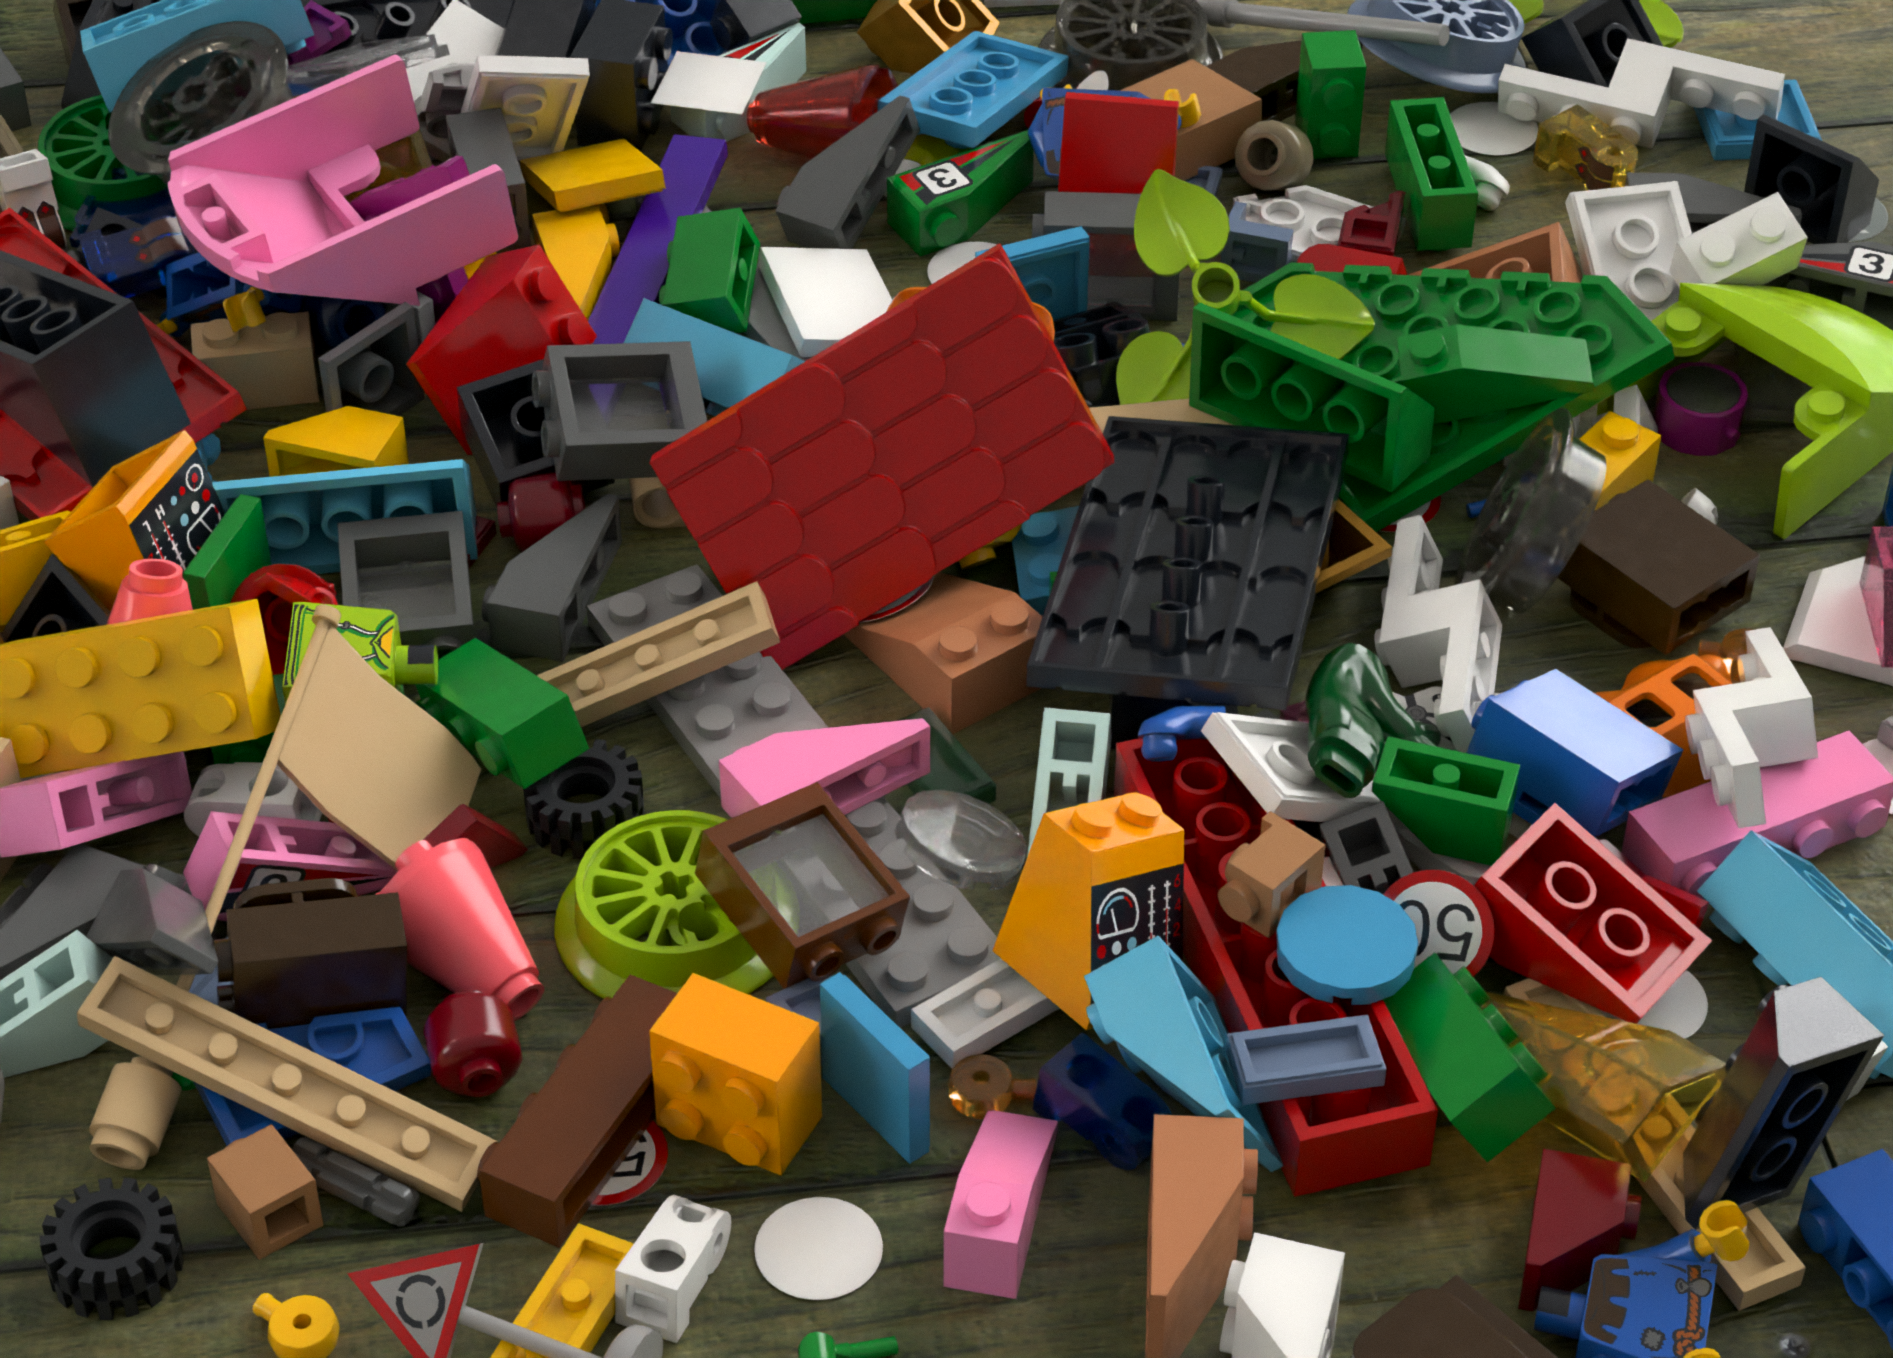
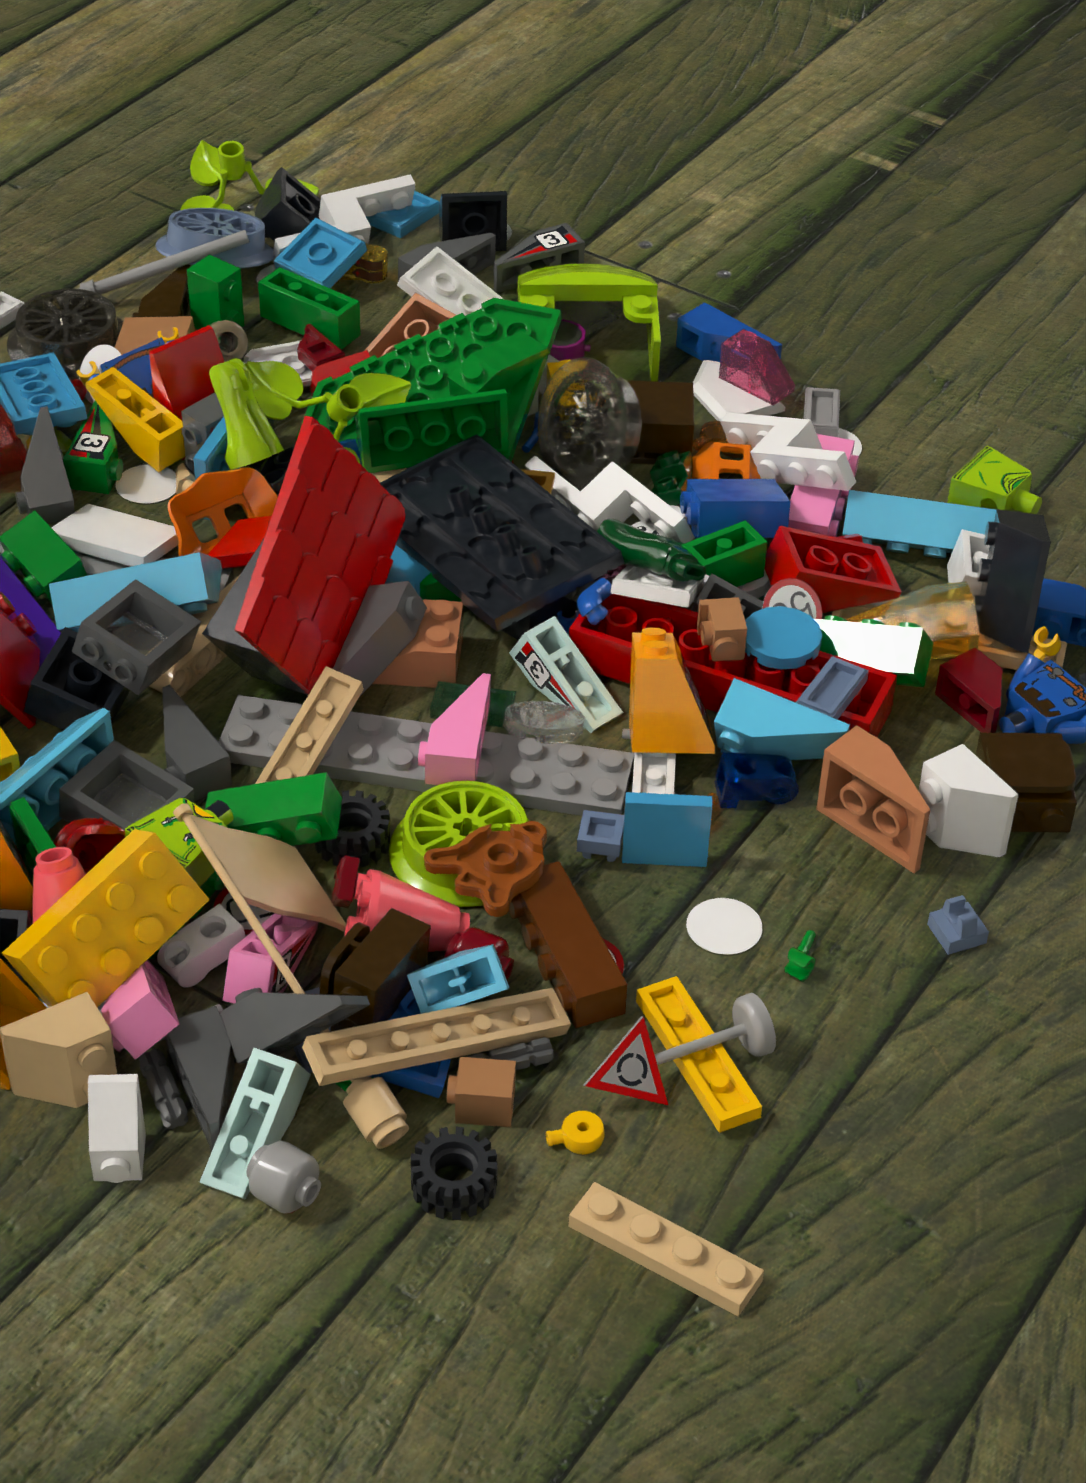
camera: 50 degrees left, 0 degrees up
dark red head [497,472,586,553] -> none
white leg [615,1195,731,1343] -> none
light orange brick [649,973,822,1176] -> none
reddish brown window [695,782,910,989] -> none
bright pink slope [944,1109,1058,1299] -> none
white brick [1669,192,1808,288] -> none
none -> yellow slope [86,367,186,472]
none -> lime piece [209,358,284,470]
none -> dark azure tile [273,218,367,288]
none -> dark grey slope [333,581,427,697]
none -> medium azure slope [407,944,509,1014]
none -> dark orange tile [424,821,547,917]
none -> dark green slope [650,450,692,505]

